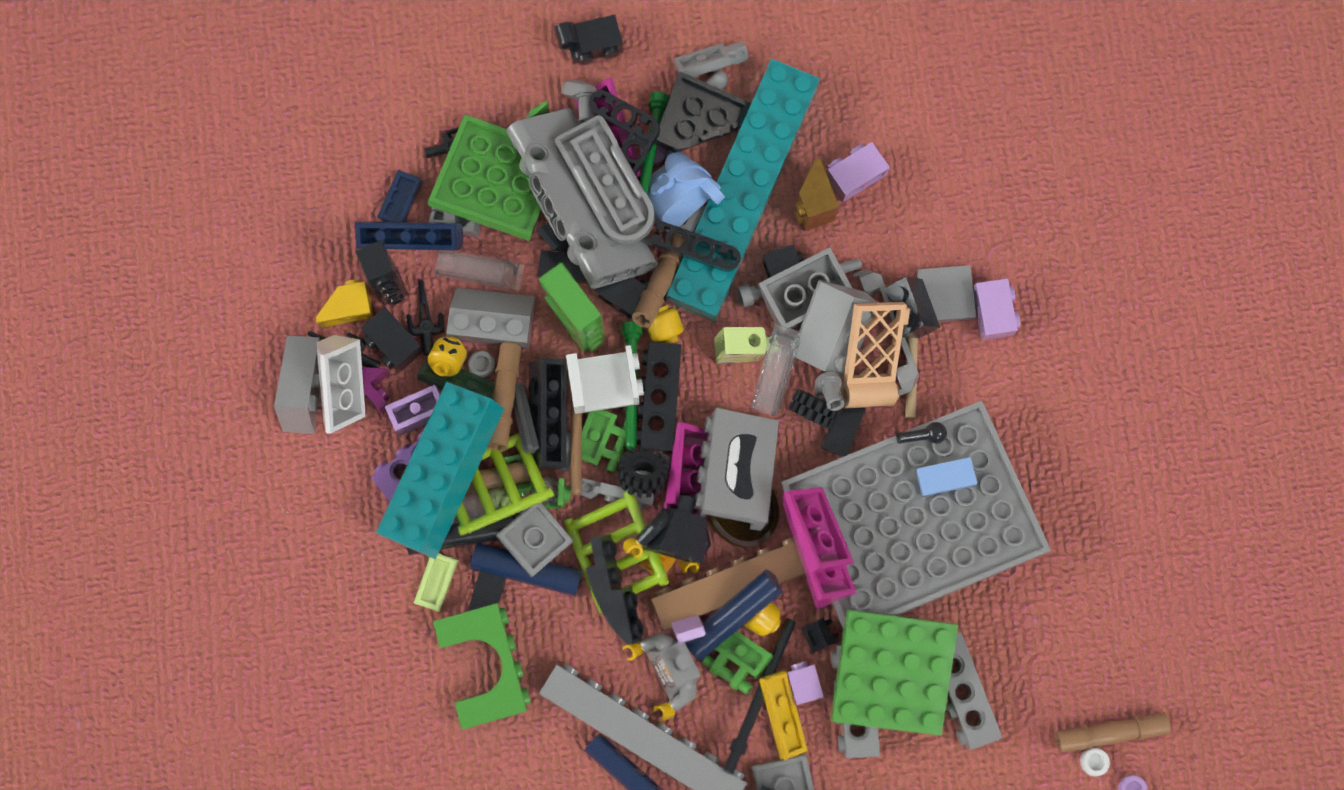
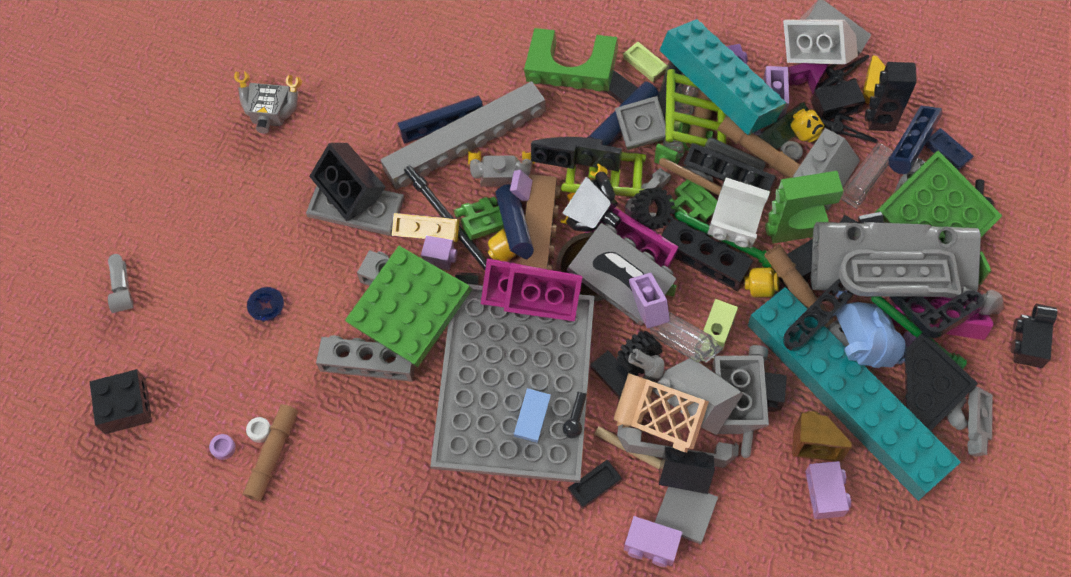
camera: 120 degrees right, 15 degrees down
none -> black tile [568,460,622,509]
none -> lavender slope [629,273,670,328]

